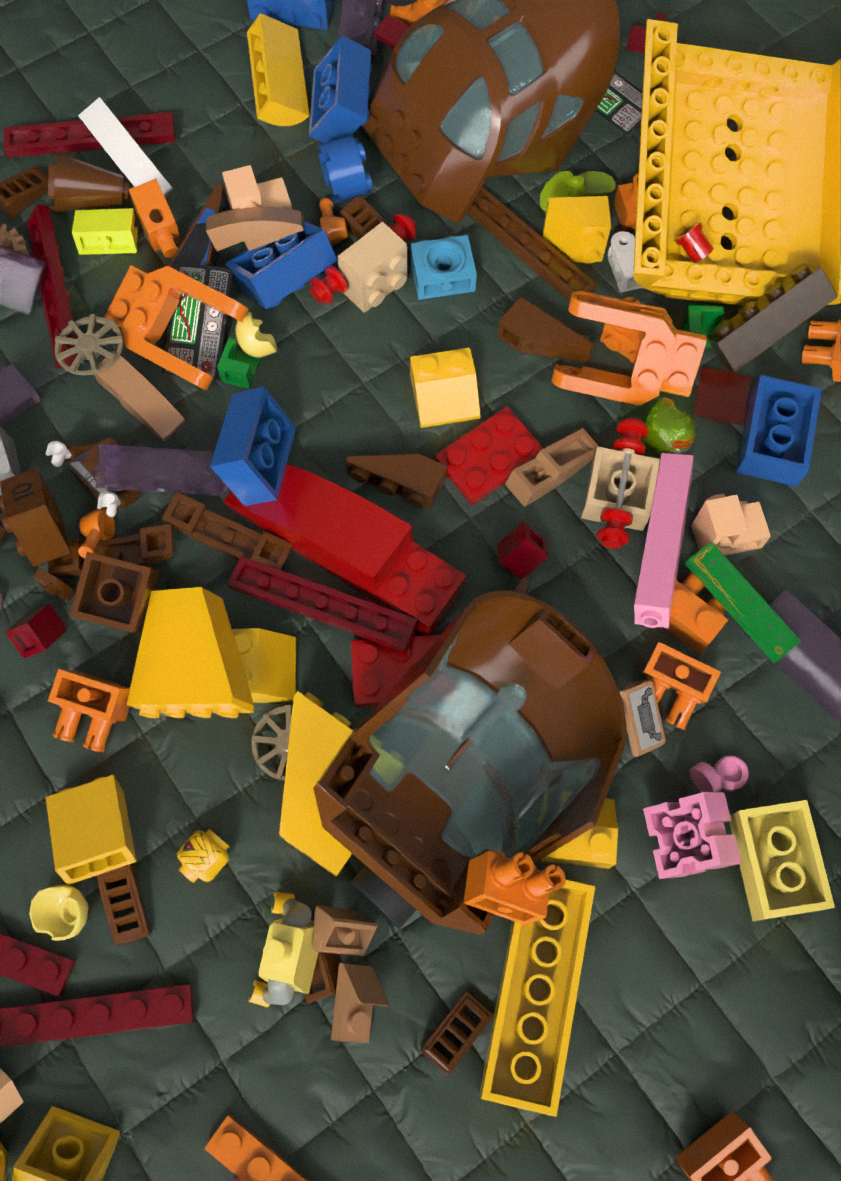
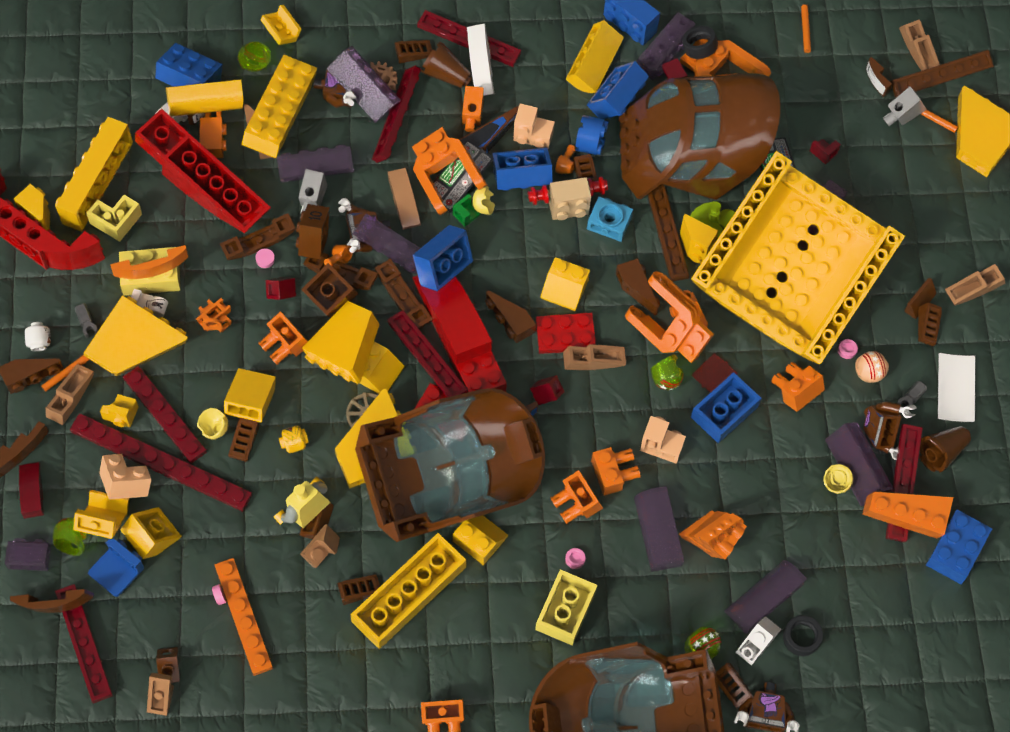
camera: 30 degrees right, 5 degrees down
reddish brown tile [33,567,75,601] -> none
dark tan wheel [55,314,123,376] -> none
neon yellow hinge [72,208,138,255] -> none
medium nougat slope [206,207,304,251] -> none
medium nougat slope [313,905,378,956] -> none
black tyre [352,865,416,929] -> none
orange brick [464,850,566,925] -> none
tan brick [581,417,660,549] -> none
slope [619,680,666,757] -> none
bright pink brick [634,453,694,628] -> none
bright pink brick [643,792,742,879] -> none
red bush [674,221,714,263] -> none
green panel [682,305,724,348] -> none
green tile [685,541,801,664] -> none
bright pink tile [689,762,723,792] -> none
dark brown brick [707,263,837,372] -> none

